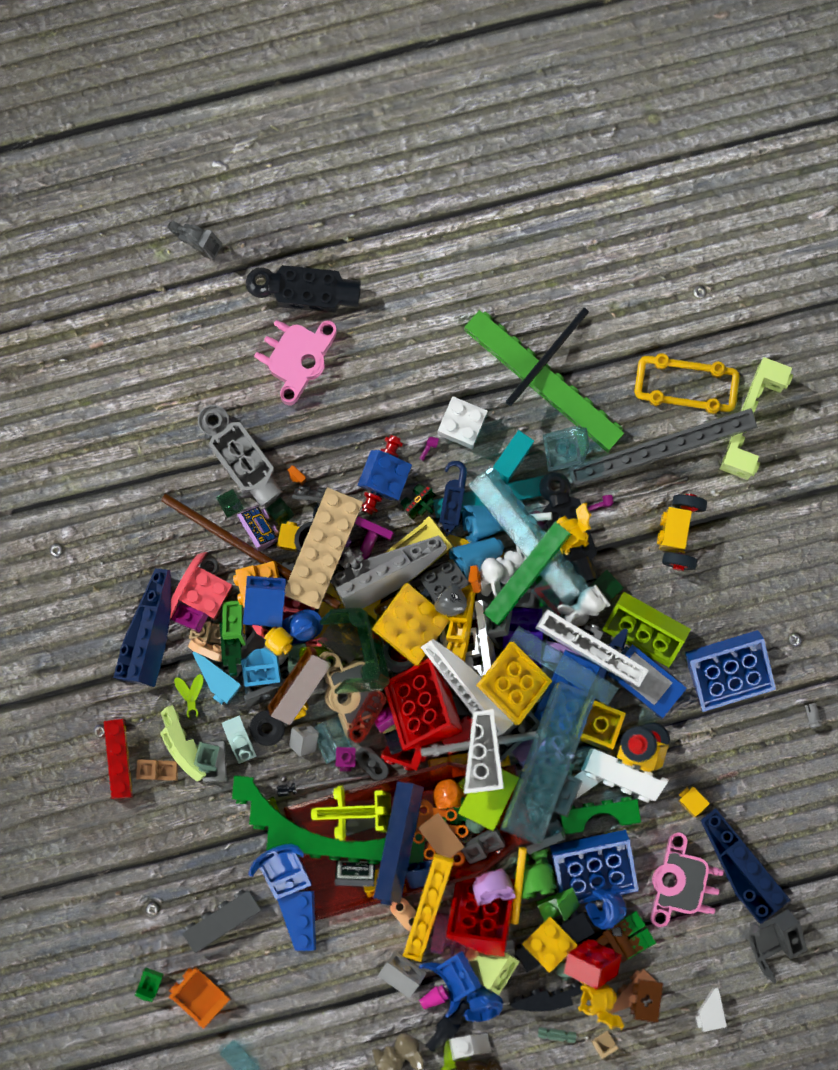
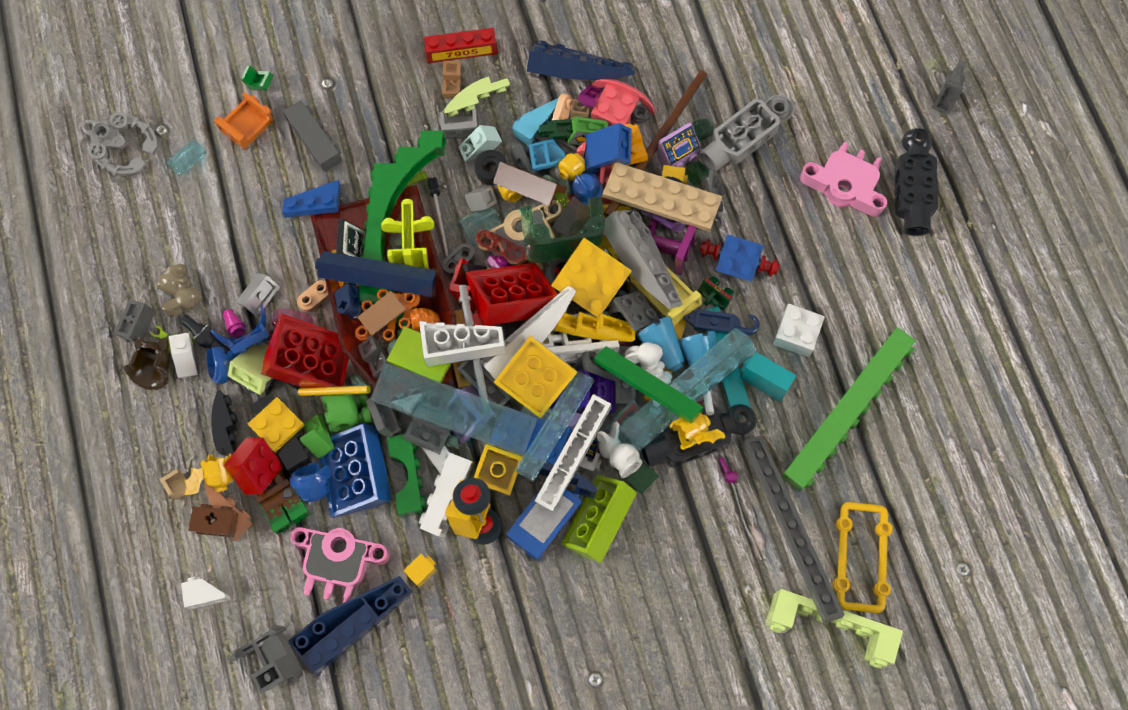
camera: 90 degrees right, 10 degrees down
lime piece [174,674,204,719] -> none
sand green bracket [194,742,220,773] -> none
piece [248,844,312,899] -> none
orange tile [288,465,307,485] -> none
magenta bracket [336,747,356,772] -> none
light grey plant [339,547,364,568] -> none
yellow tile [402,854,454,962] -> none
magenta hand [419,436,439,461] -> none
dark grey piece [434,584,467,617] -> none
orange tile [468,565,481,593] -> none
lavender cylinder [472,869,516,906] -> none
black piece [506,308,589,406] -> none
sand green axle [538,1027,577,1043] -> none
clear light blue slope [543,426,590,472] -> none
brick [656,494,707,571] -> none
blue slope [685,630,776,712] -> none
light grey pin [805,703,823,729] -> none

